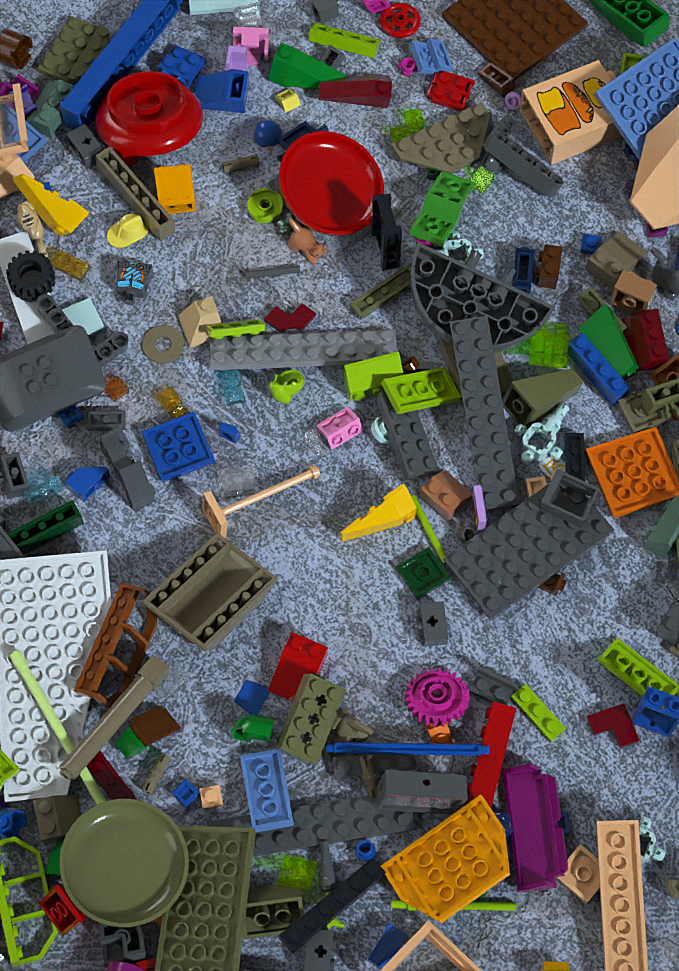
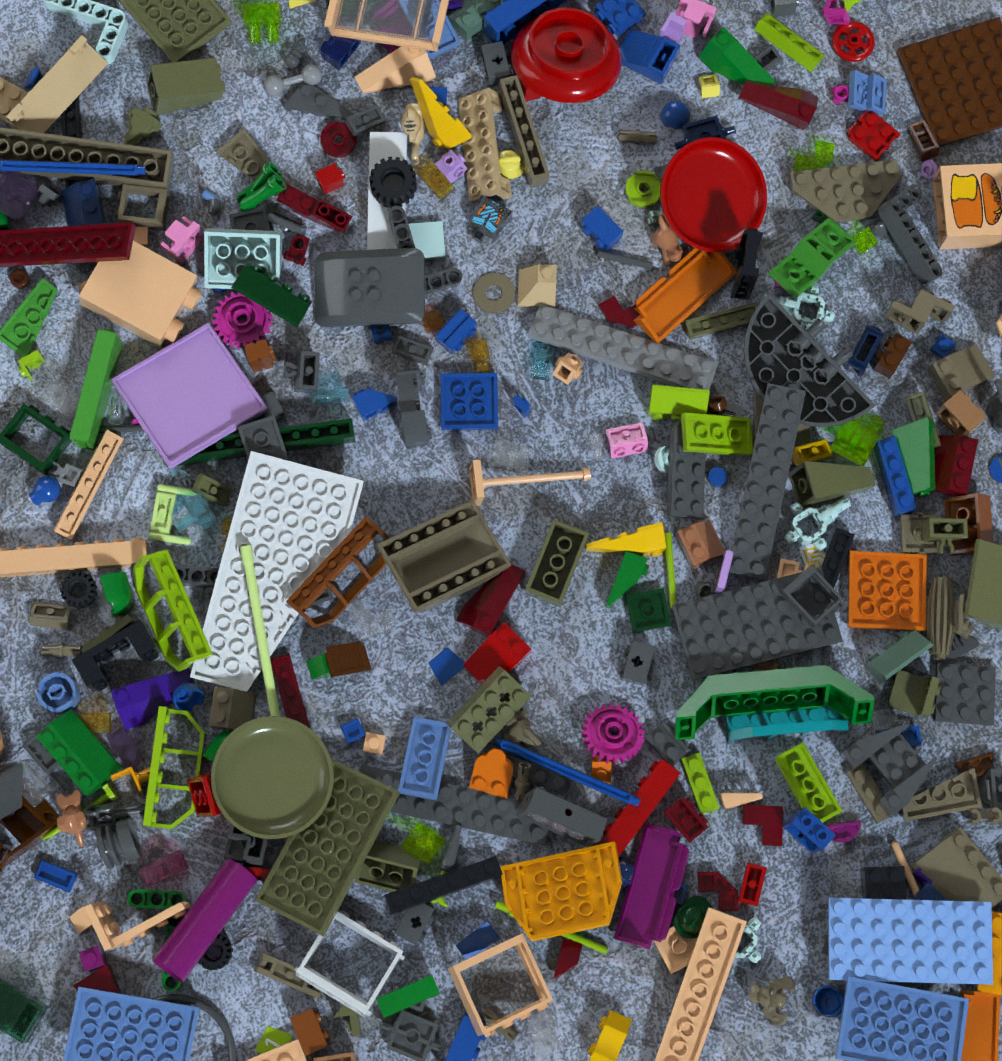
camera: 20 degrees right, 10 degrees up
dark tan brick [59,655,169,780] -> none
dark tan pin [141,753,171,795] -> none
light orange slope [154,164,196,214] -> none
lime plate [206,319,265,339] -> none
green brick [230,714,275,743] -> none
lime hair [269,370,305,404] -> none
blue plate [355,840,376,861] -> none
none -> lavender brick [435,150,467,183]
none -> blue brick [435,309,477,354]
none -> dark red wedge [456,564,526,638]
none -> tan bracket [458,88,512,203]
none -> orange plate [469,748,514,799]
none -> olive brick [525,519,589,608]
none -> light nougat brick [552,352,584,385]
none -> dark red slope [553,939,583,979]
none -> blue brick [581,206,623,251]
none -> green slope [605,551,649,609]
none -> orange slope [633,248,737,343]
none -> dark red bracket [664,797,709,843]
none -> dark green piece [674,895,712,939]
none -> green slope [675,665,875,740]
none -> dark red tile [697,871,739,912]
none -> blue tile [707,467,727,487]
none -> light nougat slope [719,793,763,810]
none -> teal plate [725,707,849,743]
none -> red brick [738,862,767,907]
none -> yellow brick [792,438,833,466]
none -> dark tan bracket [884,289,955,335]

